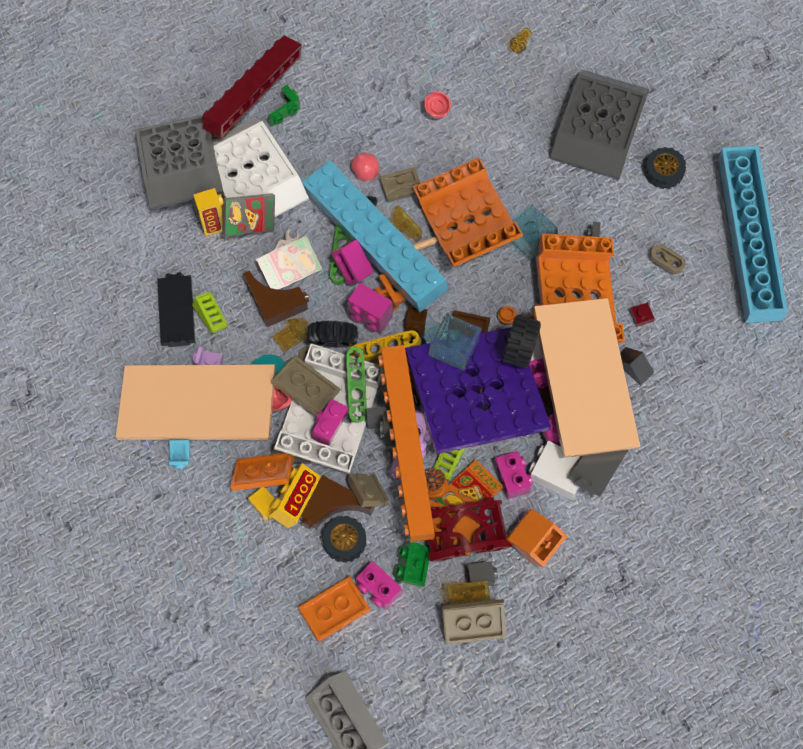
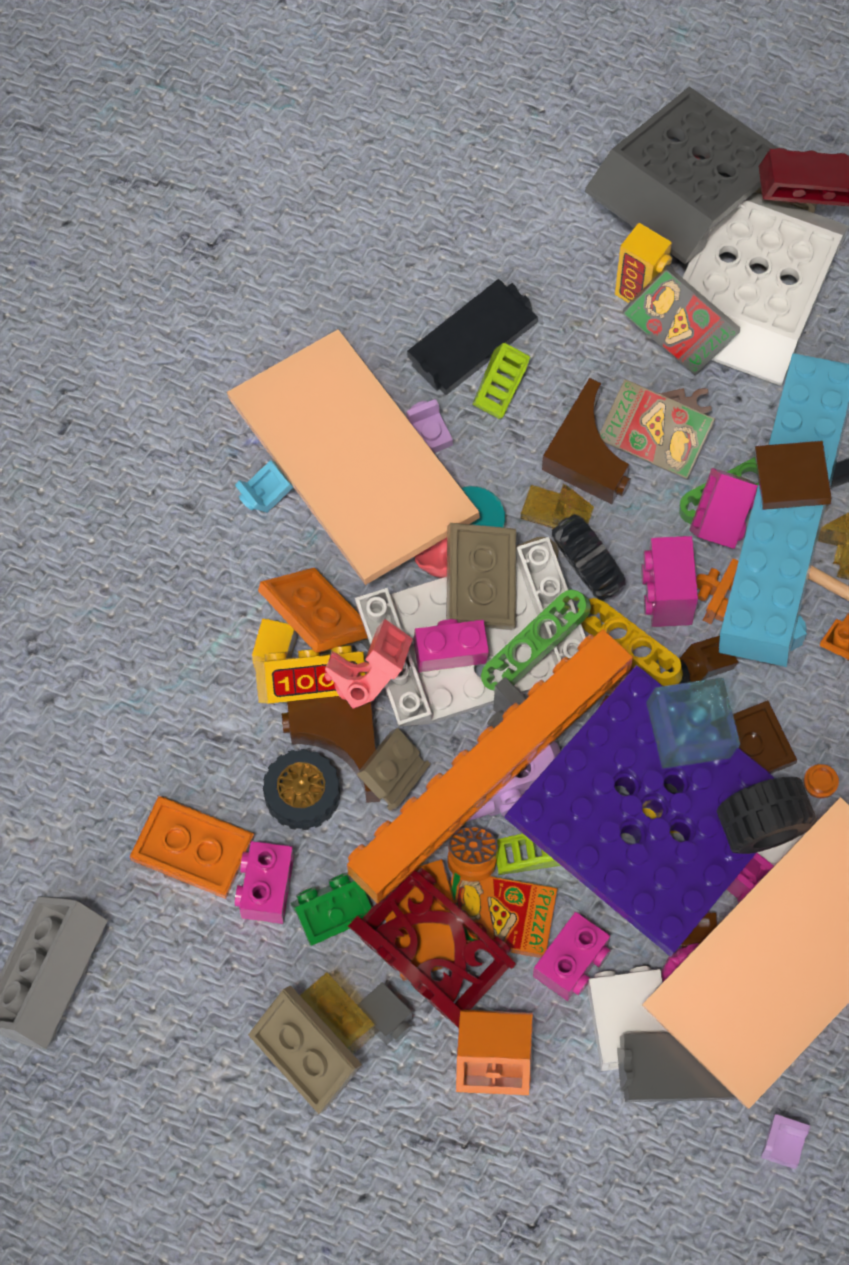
camera: 55 degrees right, 0 degrees up
none -> coral tile [325,619,413,709]
none -> reddish brown tile [754,441,832,510]
none -> lavender panel [761,1114,810,1169]

